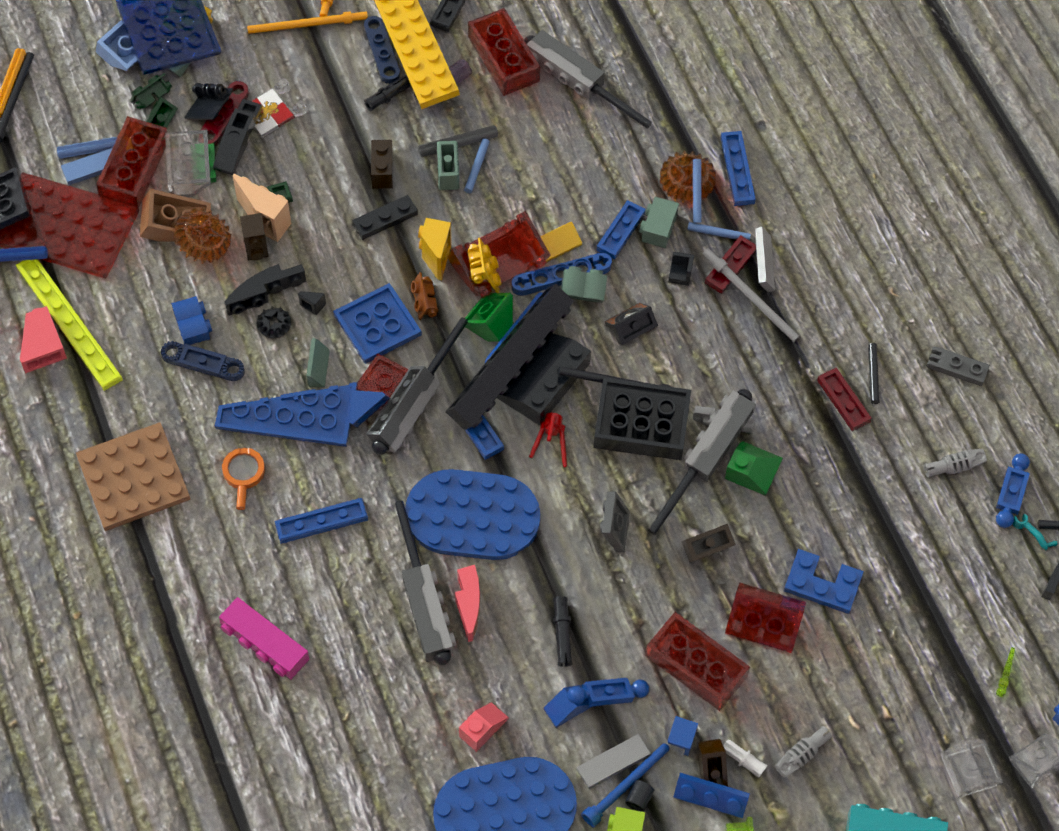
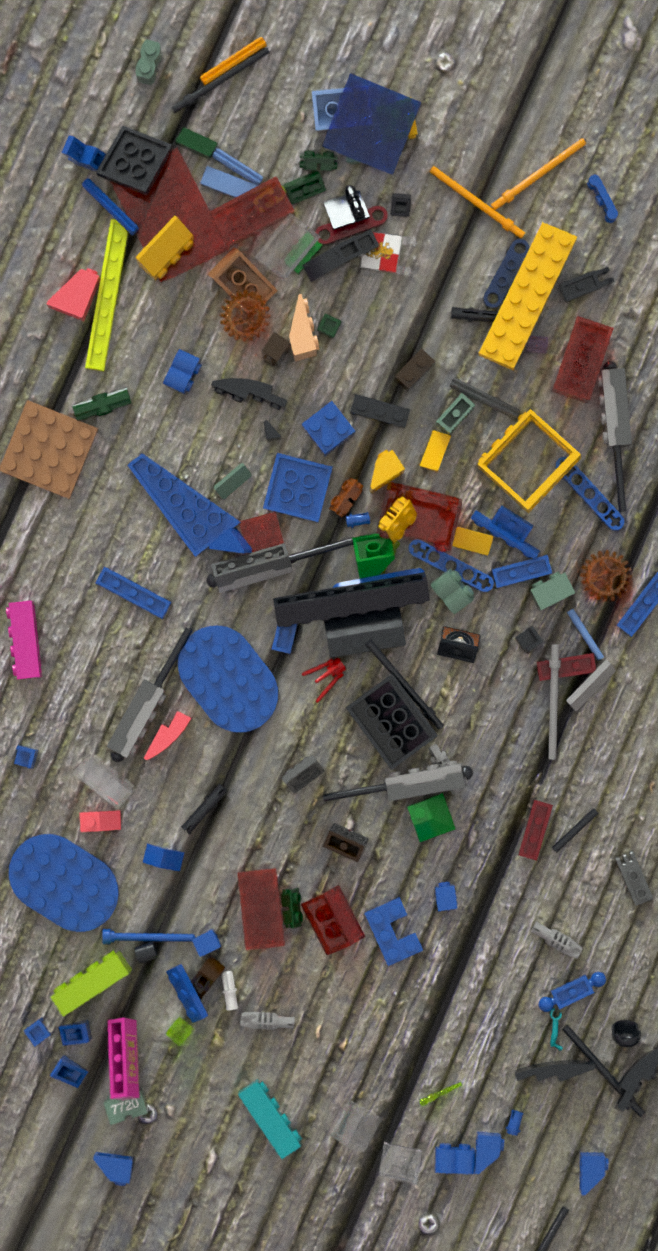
camera: 50 degrees right, 25 degrees up
dark blue plate [161,341,245,381] -> none
orange piece [222,448,265,510] -> none
black gear [257,306,291,338] -> none
medium blue bar [464,139,490,193] -> none
blue plate [567,678,650,707] -> none
light grey tile [576,734,650,790] -> none
medium blue bar [693,159,702,223] -> none
none -> blue panel [14,745,38,769]
none -> dark green piece [72,388,132,421]
none -> clear slope [73,754,136,810]
none -> yellow slope [135,216,194,281]
none -> dark green slope [175,127,218,160]
none -> dark green hinge [281,888,303,929]
none -> blue brick [302,401,355,457]
none -> blue pin [346,512,370,528]
none -> black slope [391,193,411,217]
none -> yellow slope [420,430,451,472]
none -> blue brick [435,882,458,911]
none -> blue bracket [471,505,540,559]
none -> yellow window [478,409,581,514]
none -> blue beam [555,457,624,531]

